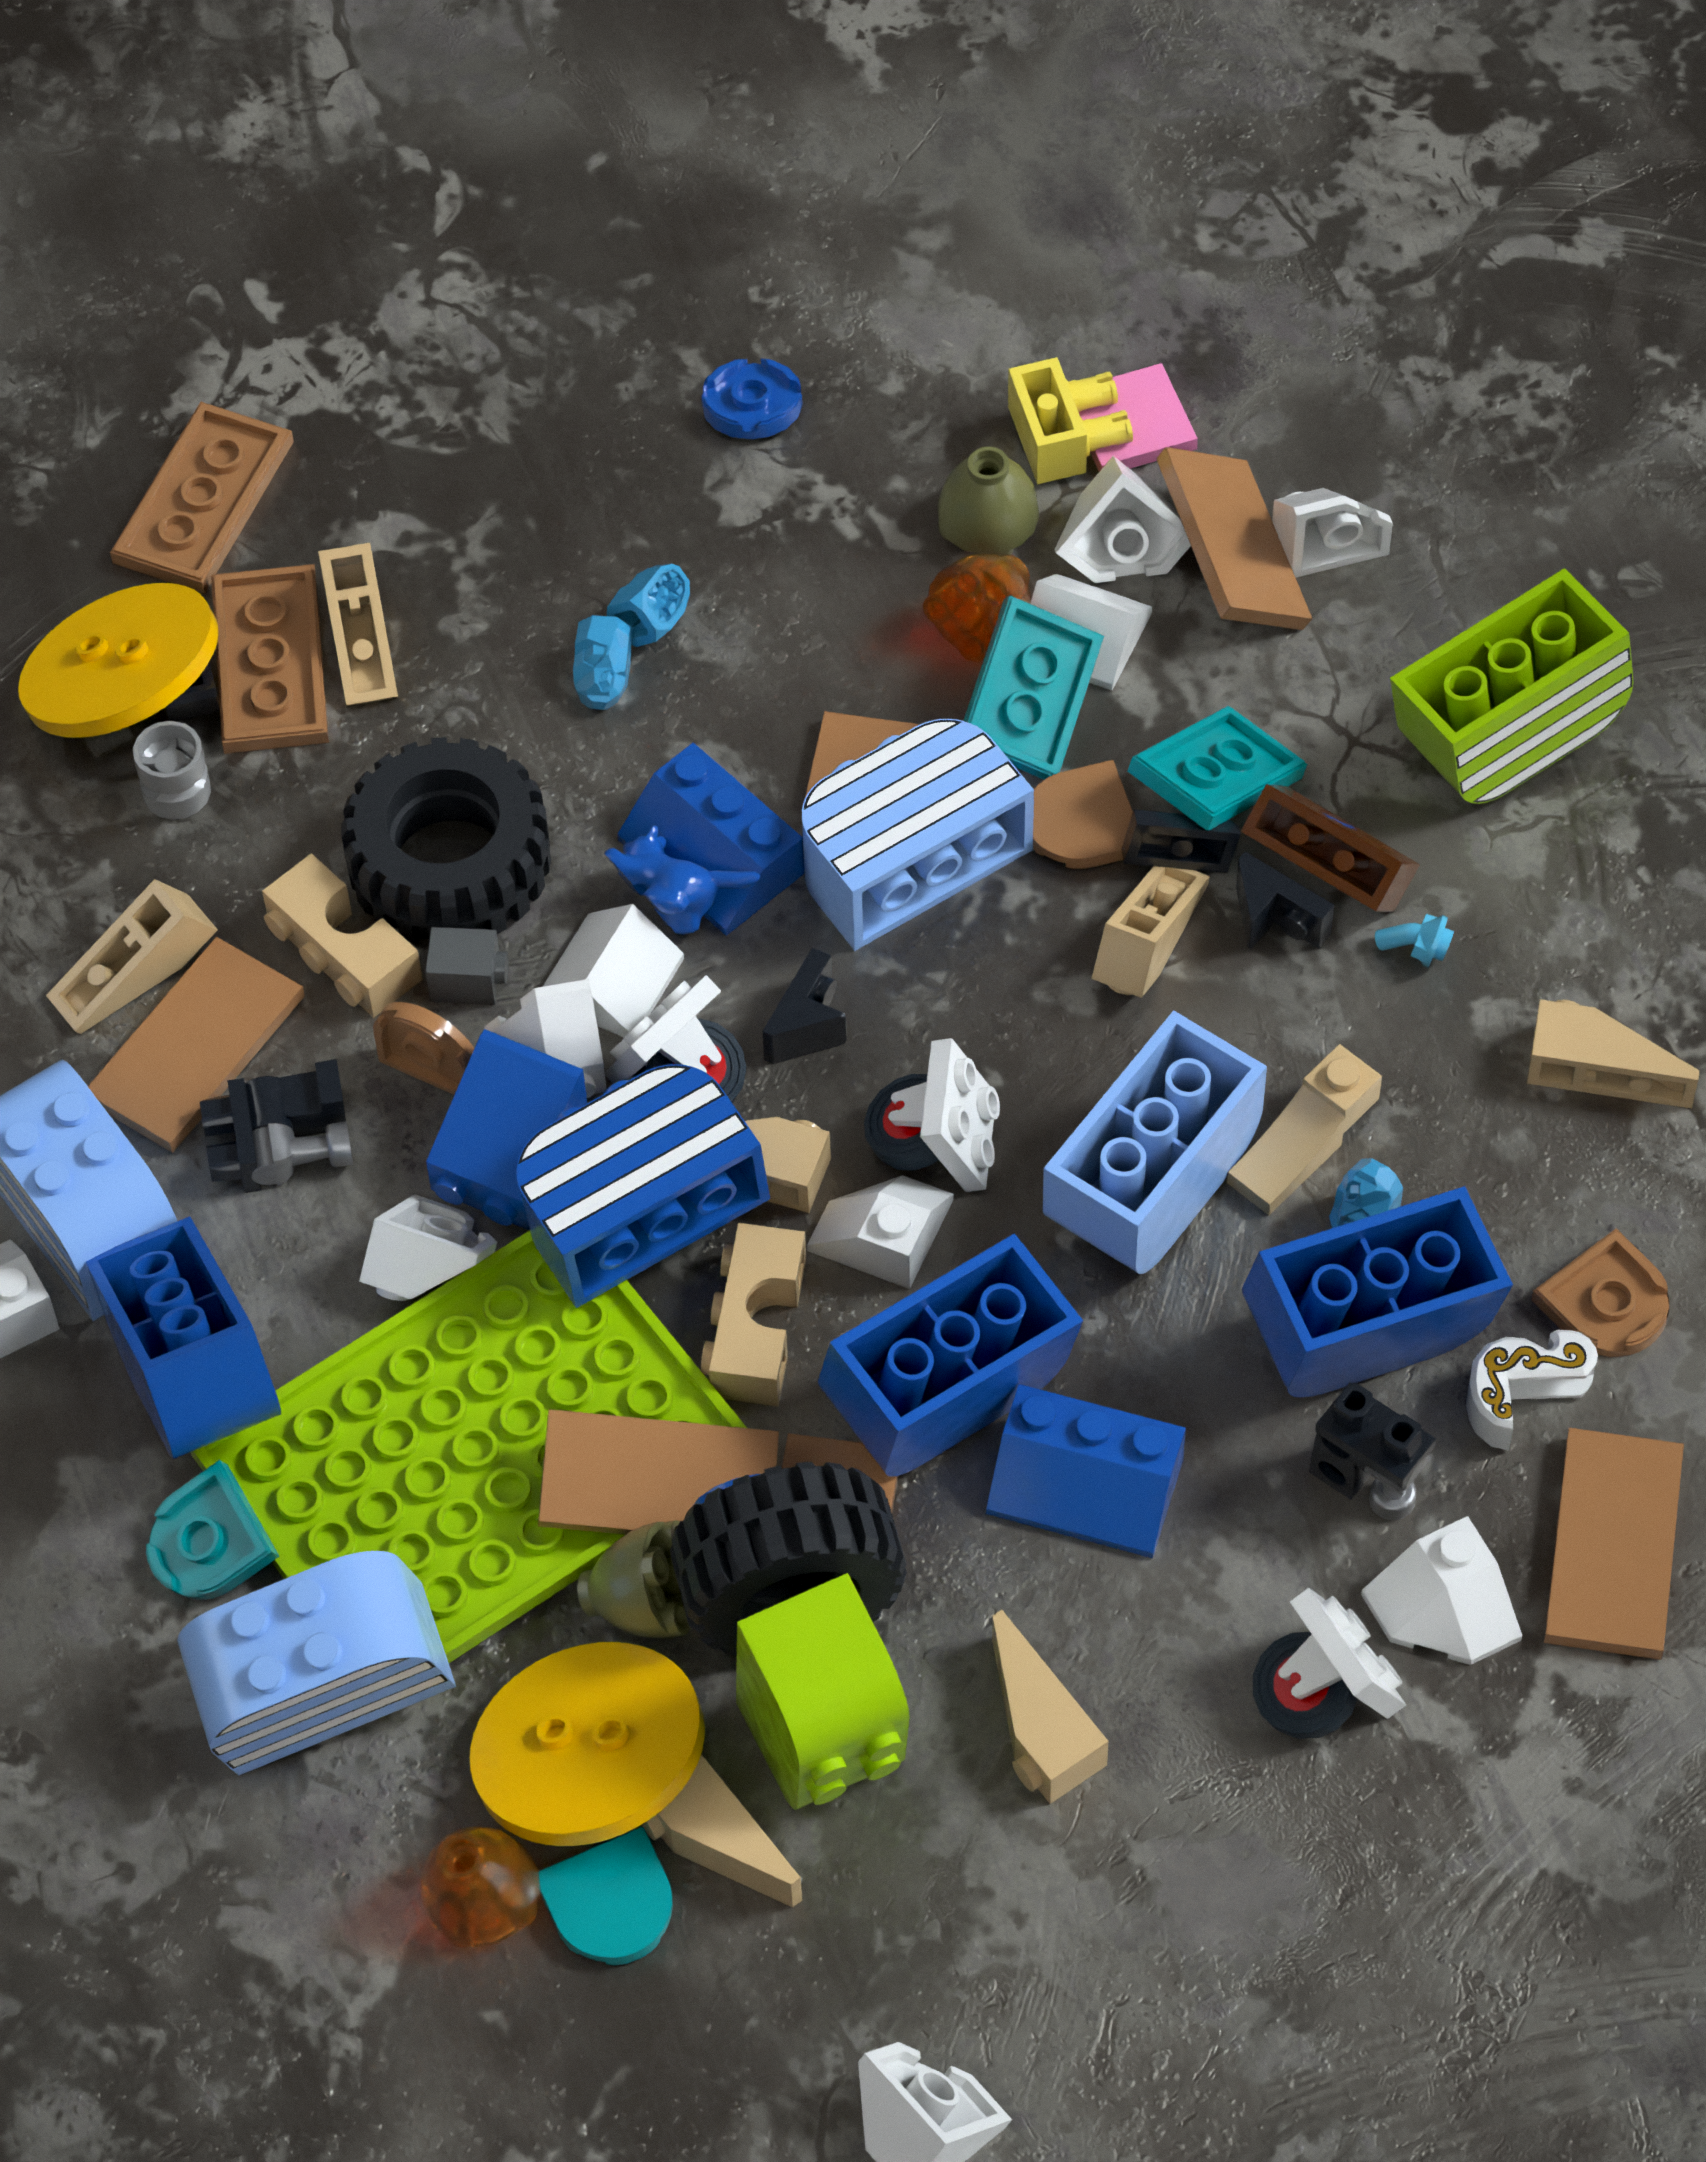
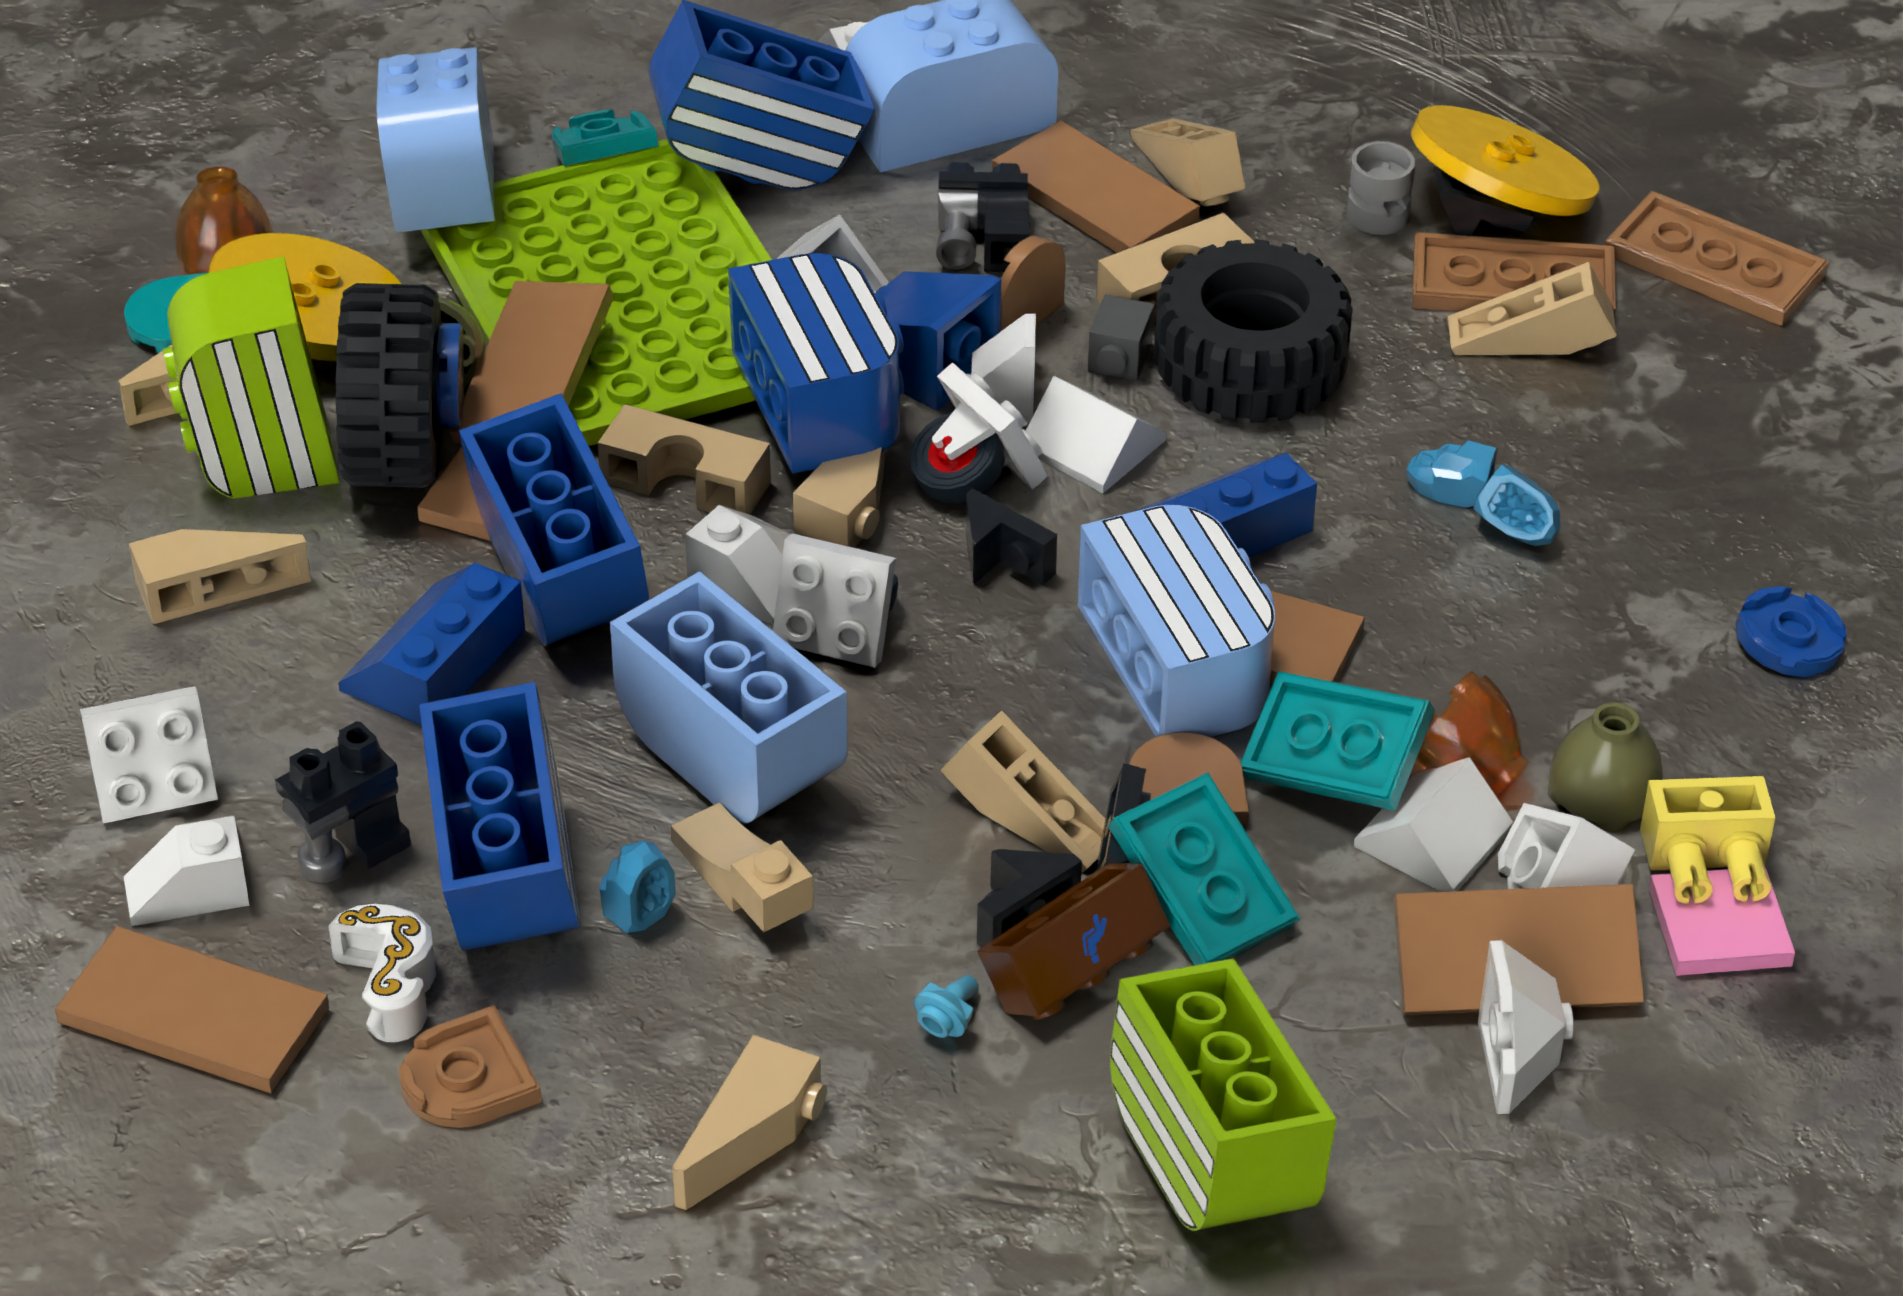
camera: 100 degrees right, 15 degrees down
blue animal [604,825,760,935] -> none

